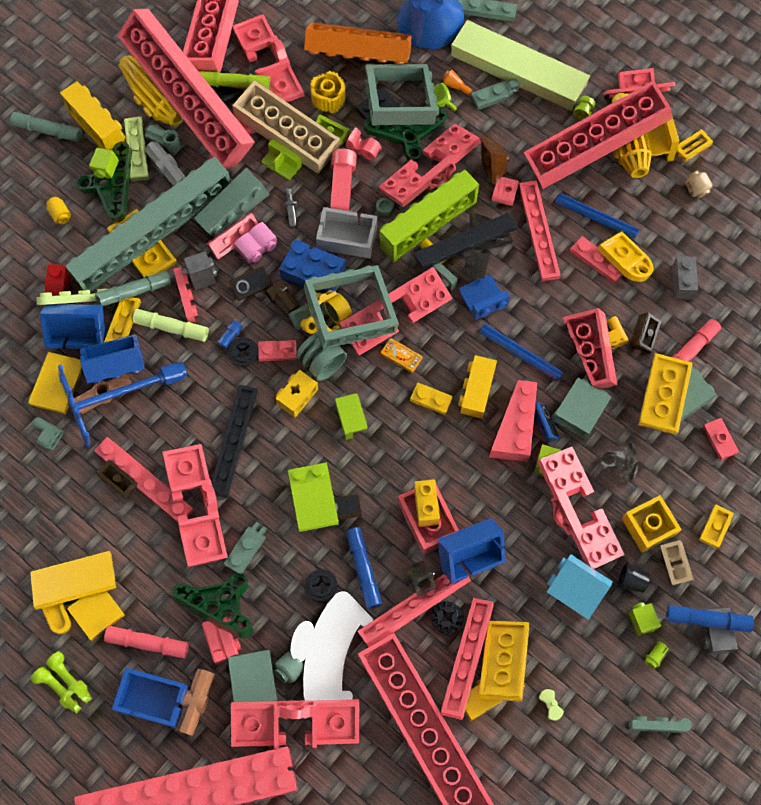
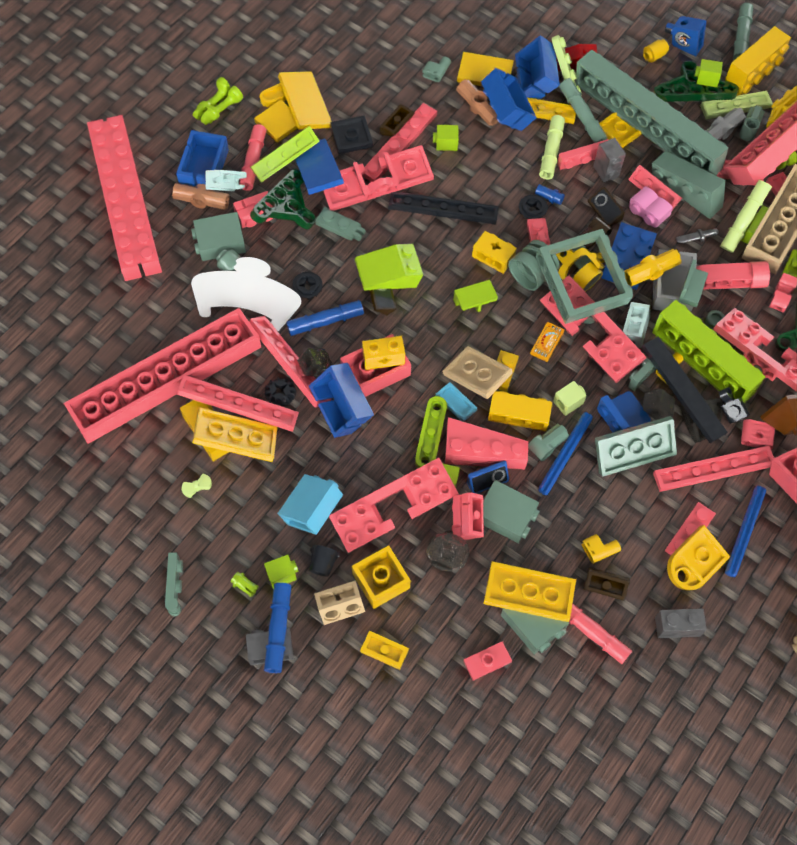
camera: 85 degrees right, 5 degrees down
blue piece [58,362,187,448] -> none
coral plate [231,699,359,749] -> none
coral wedge [562,308,617,389] -> none
none -> light aqua hinge [206,170,246,191]
none -> lime piece [250,126,320,182]
none -> blue tile [295,139,344,195]
none -> black plate [330,115,373,154]
none -> lime plate [415,396,447,468]
none -> lime brick [433,125,459,151]
none -> medium azure tile [435,382,477,422]
none -> tan tile [443,346,513,399]
none -> coral brick [452,493,484,540]
none -> sand green piece [528,423,569,461]
none -> yellowish green brick [553,381,587,416]
none -> plate [595,416,677,477]
none -> light aqua hinge [623,302,650,348]
none -> yellow piece [624,249,682,287]
none -> blue torso [665,16,706,57]
none -> sand green panel [678,259,708,308]
none -> plate [718,387,750,424]
none -> yellowish green piece [720,180,772,253]

